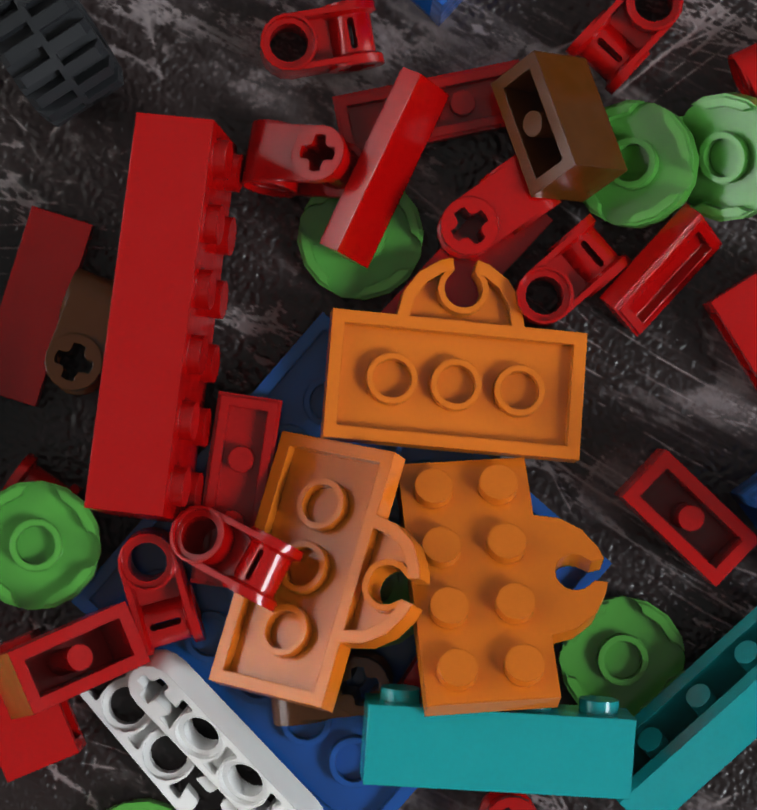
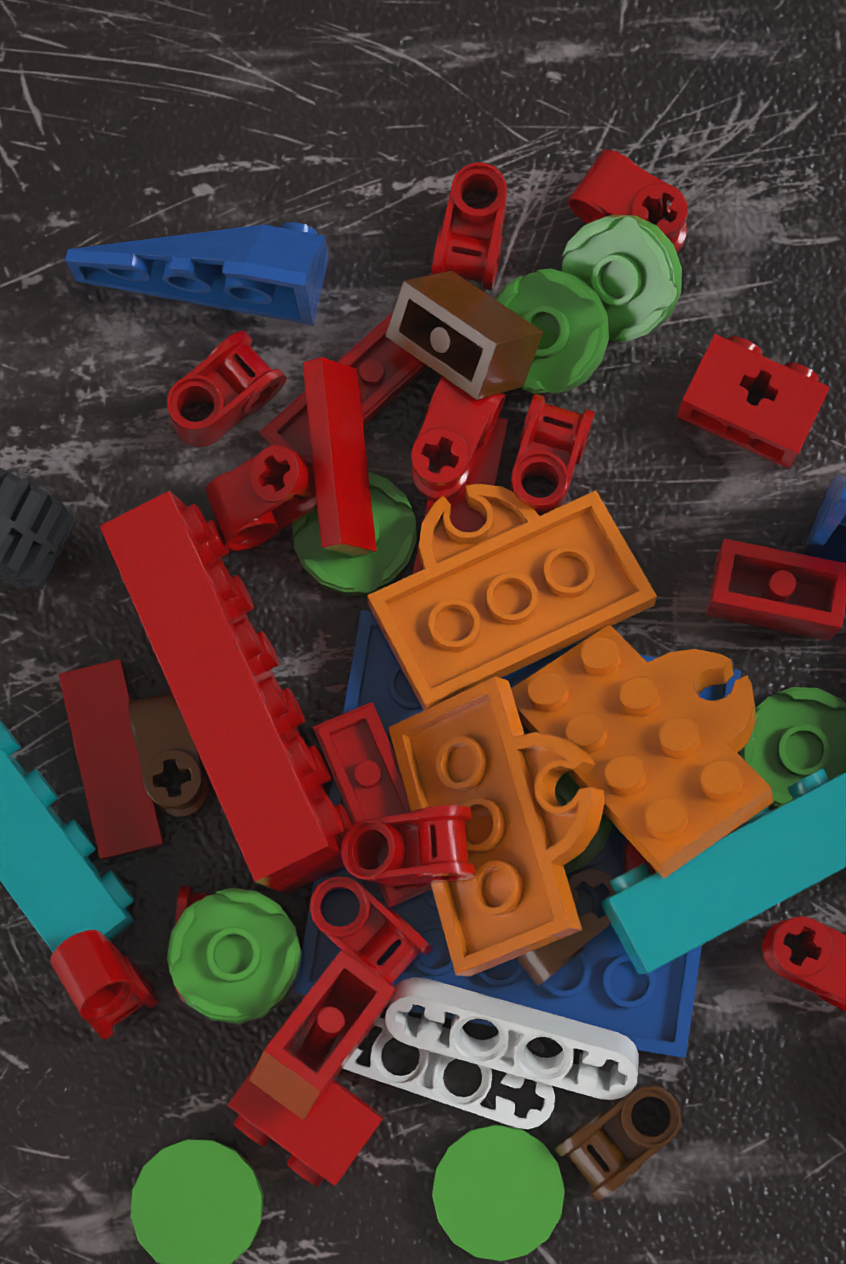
camera: 20 degrees left, 10 degrees down
red tile [599,203,722,337] -> none

